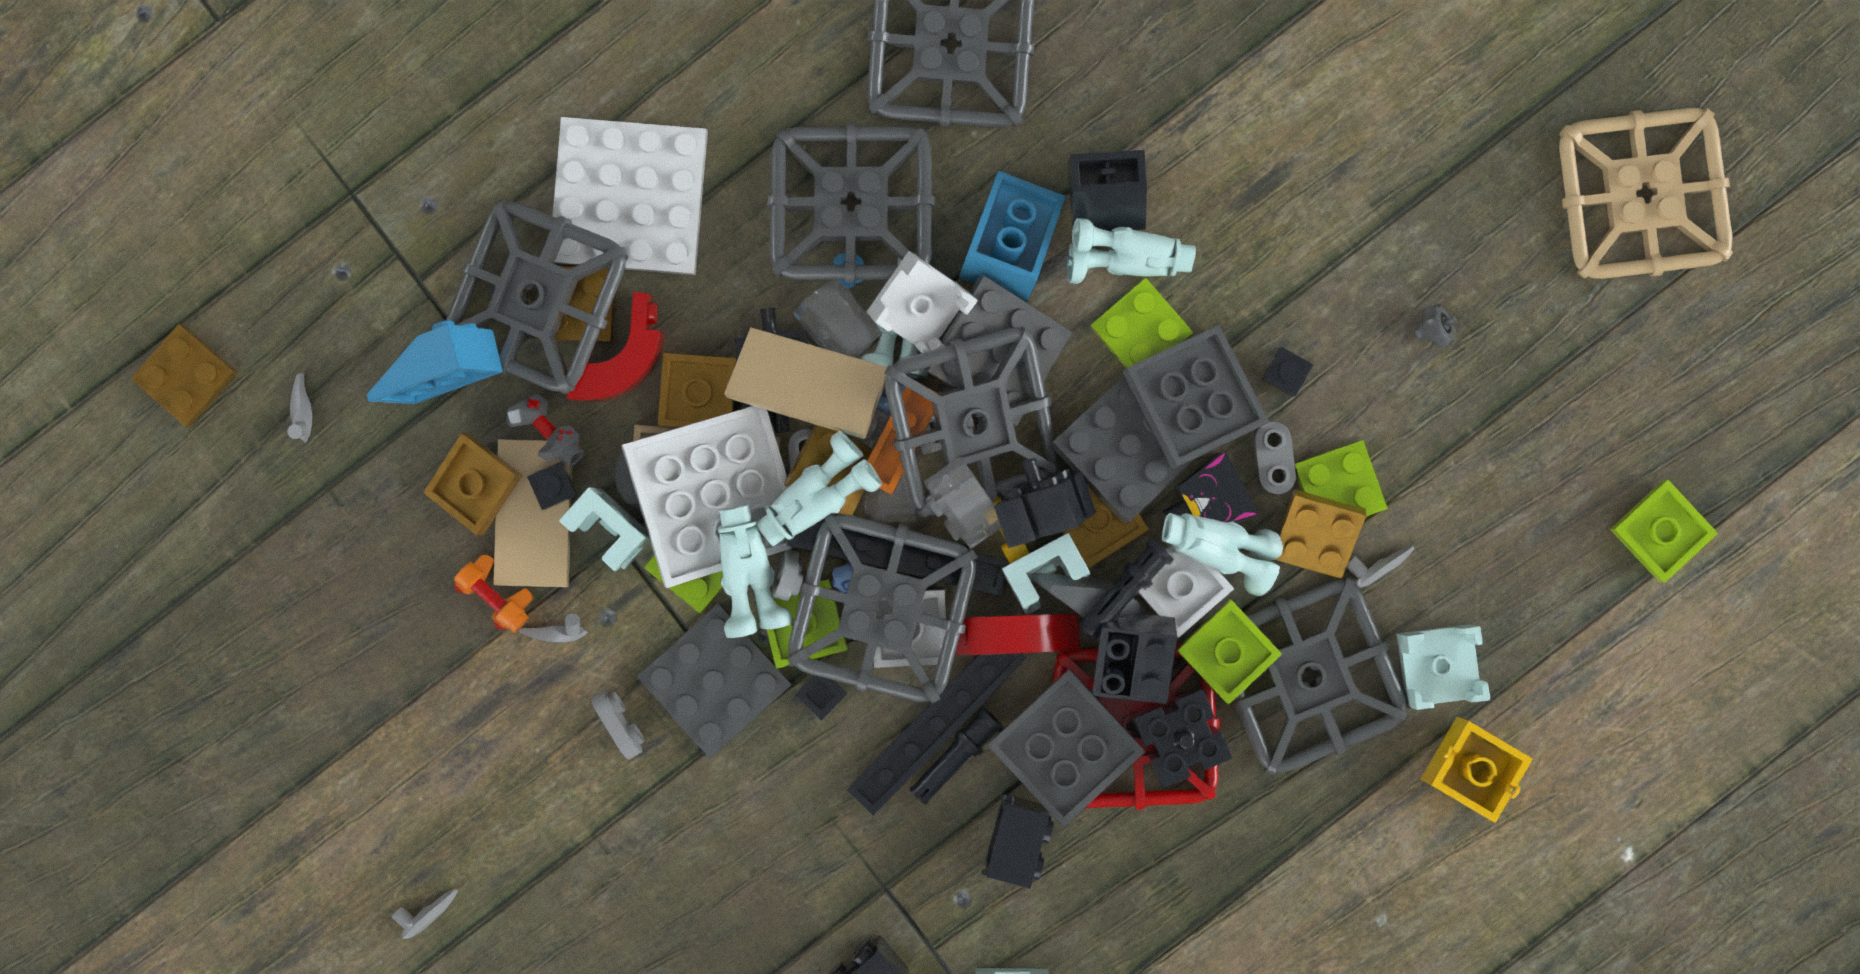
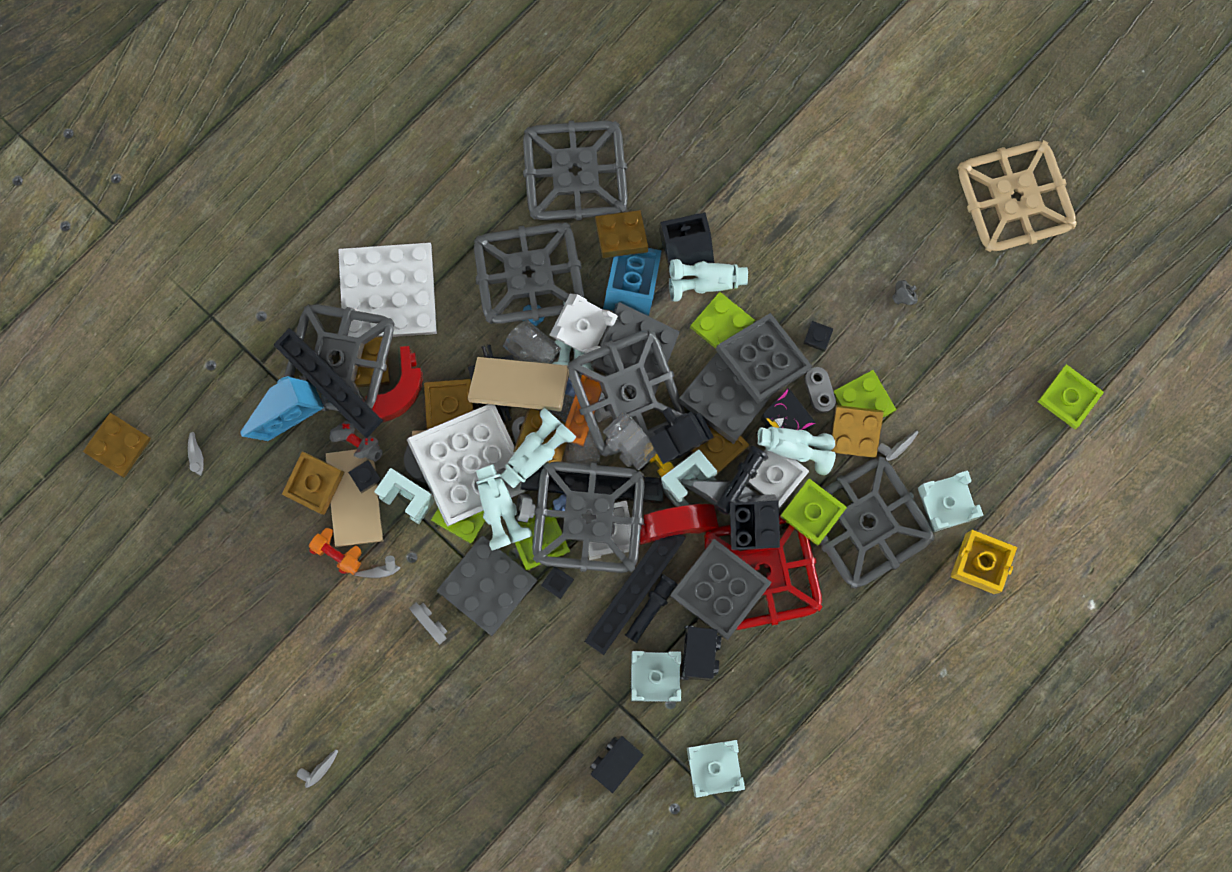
camera: 15 degrees left, 10 degrees down
black brick [1130,686,1233,788] -> none
none -> black plate [274,328,384,438]
none -> pearl gold plate [595,210,648,258]
none -> light aqua panel [631,651,681,702]

